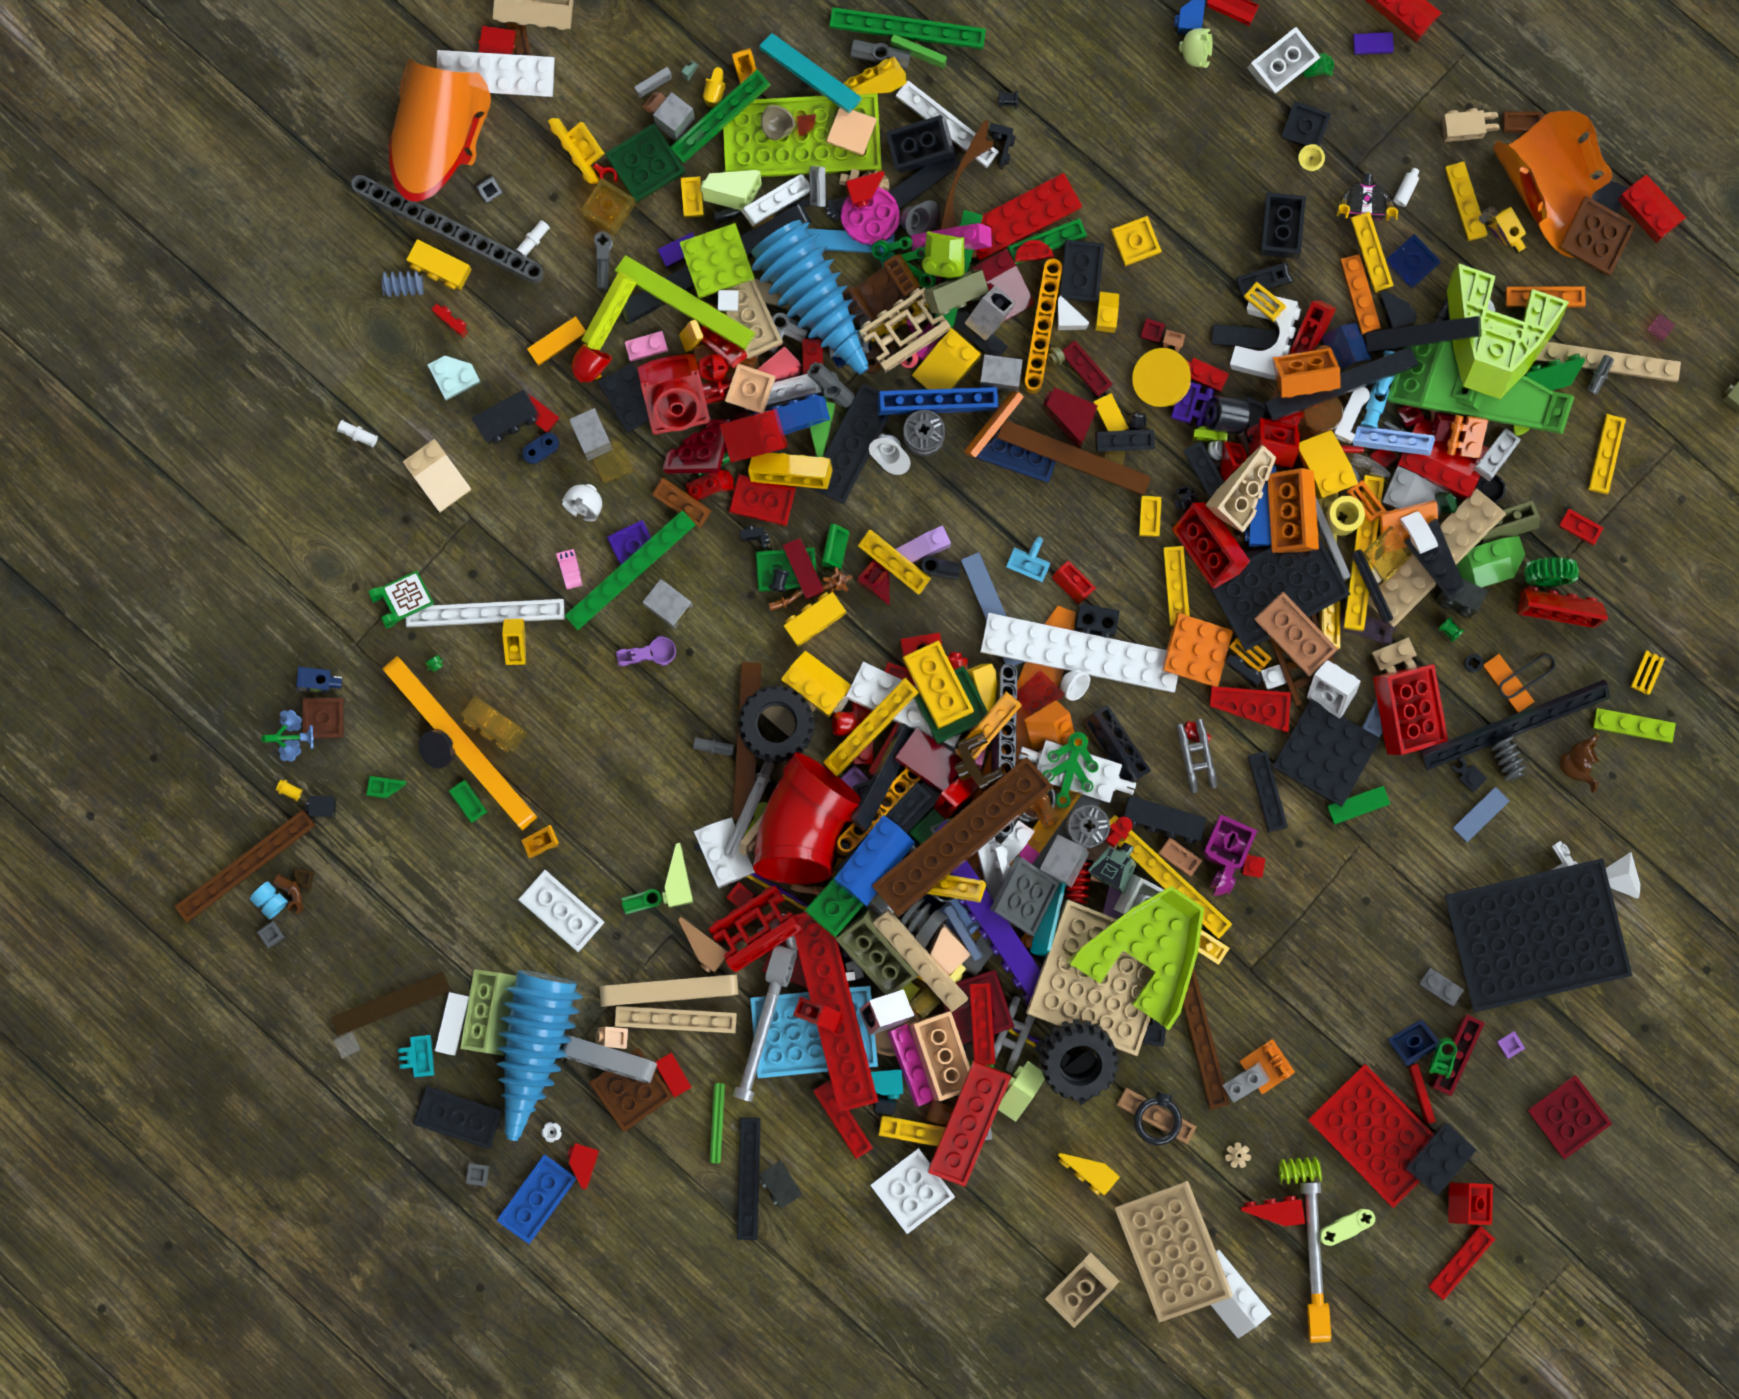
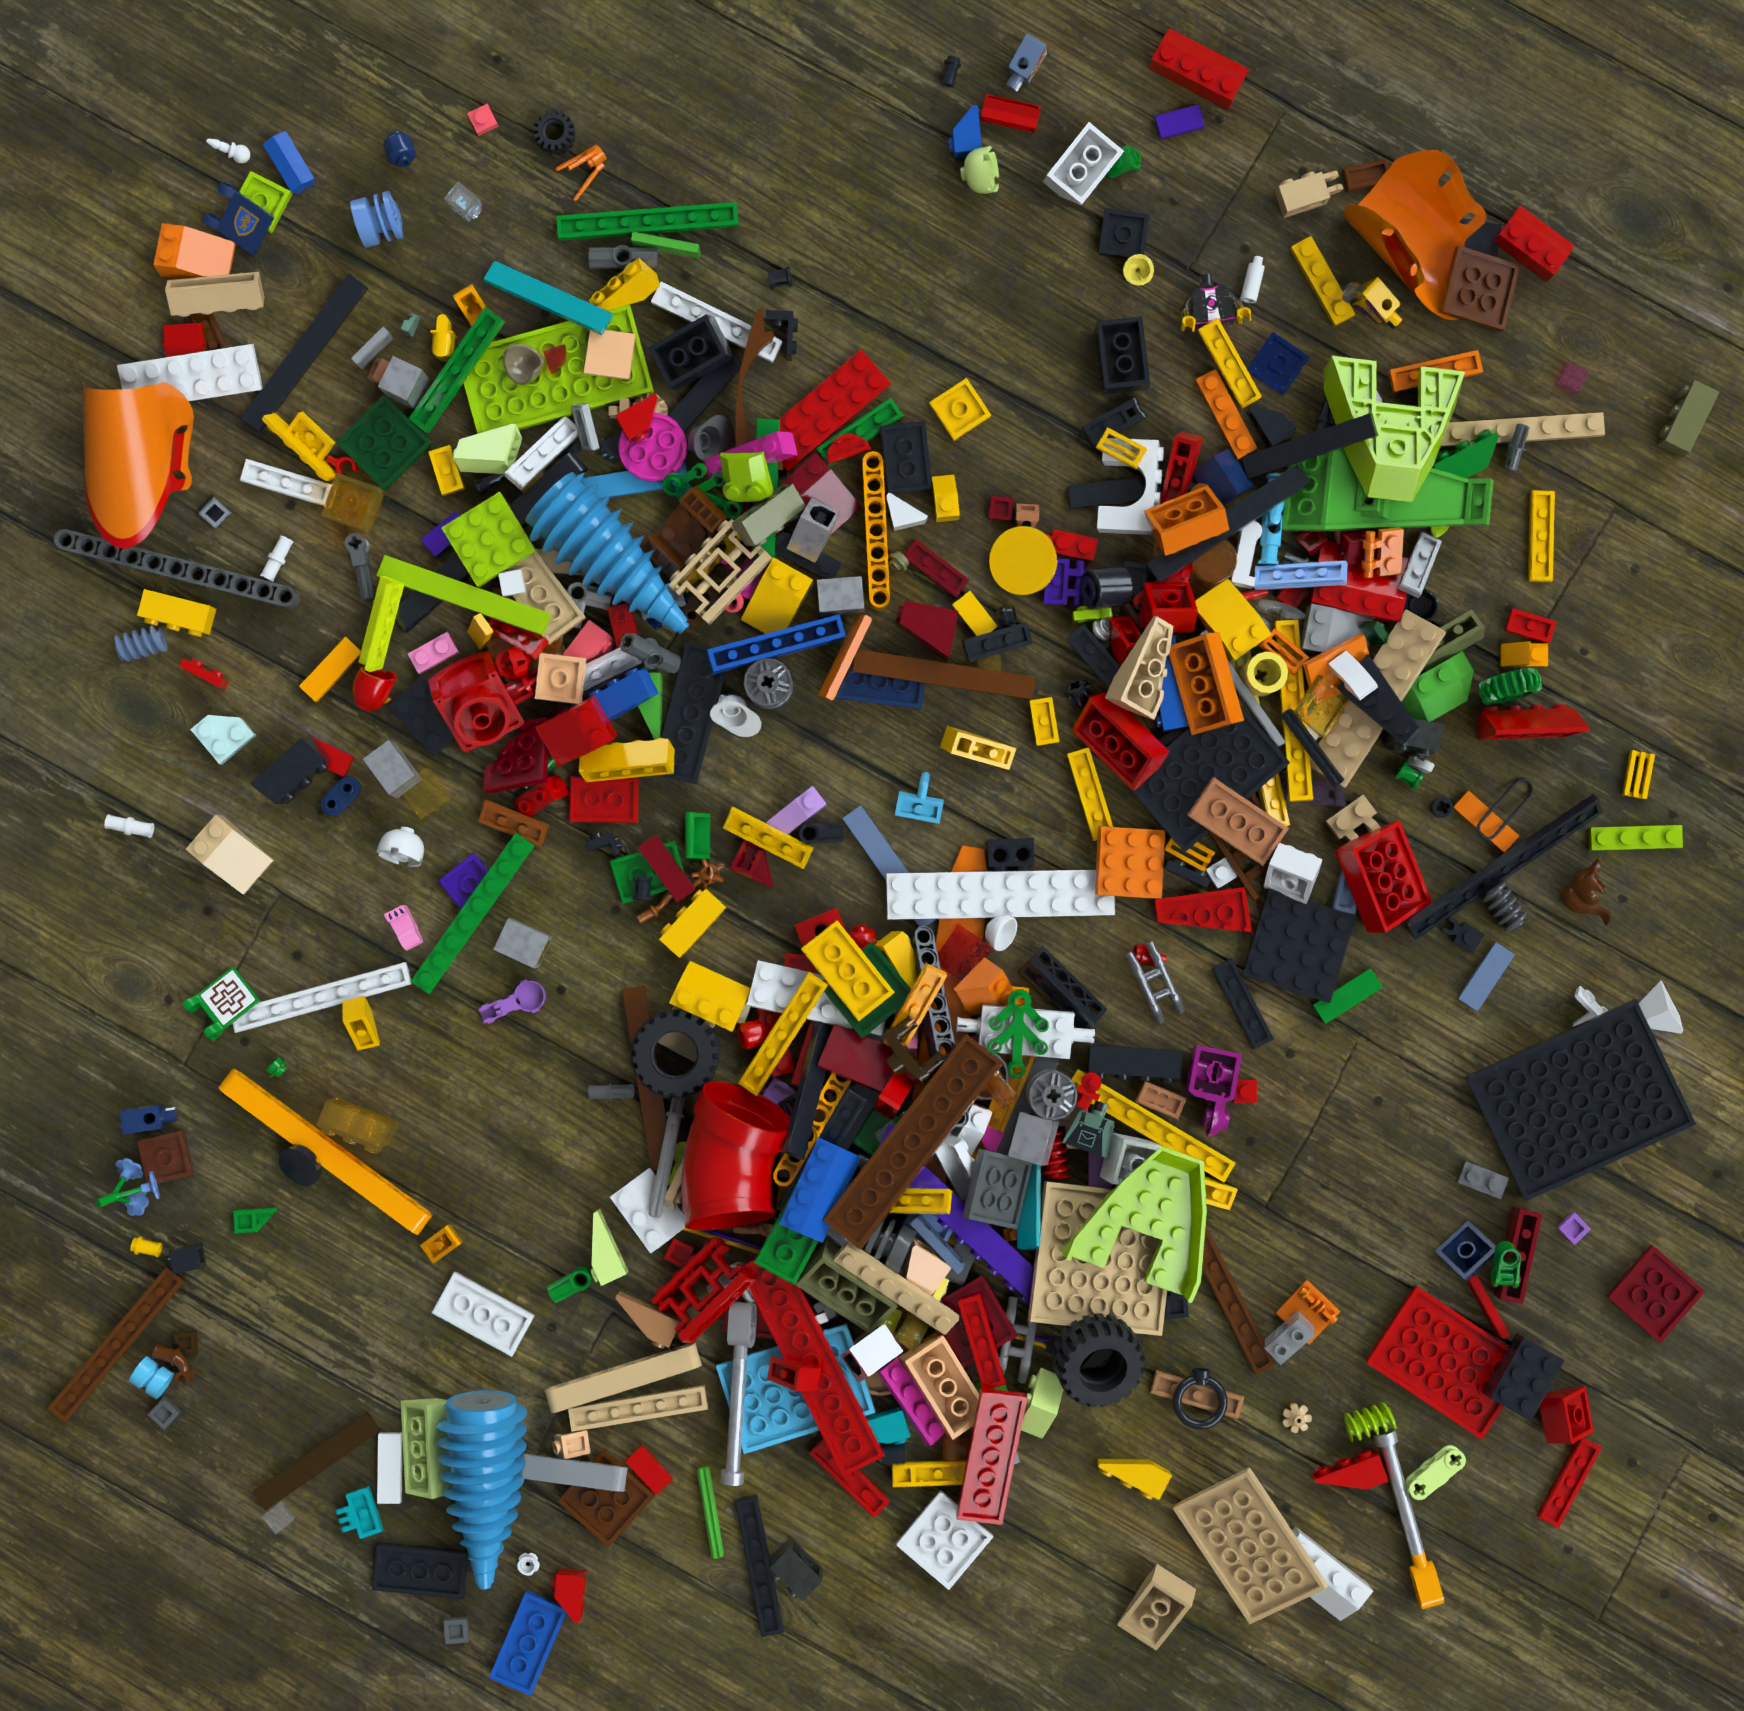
camera: 10 degrees left, 5 degrees up
green tile [449,780,488,823] -> none
red slope [1052,560,1096,605] -> none
none -> white tile [240,459,334,508]
none -> black tile [241,274,369,433]
none -> yellow slope [940,726,1017,770]
none -> white tile [1407,756,1435,774]
none -> light orange slope [1500,641,1548,667]

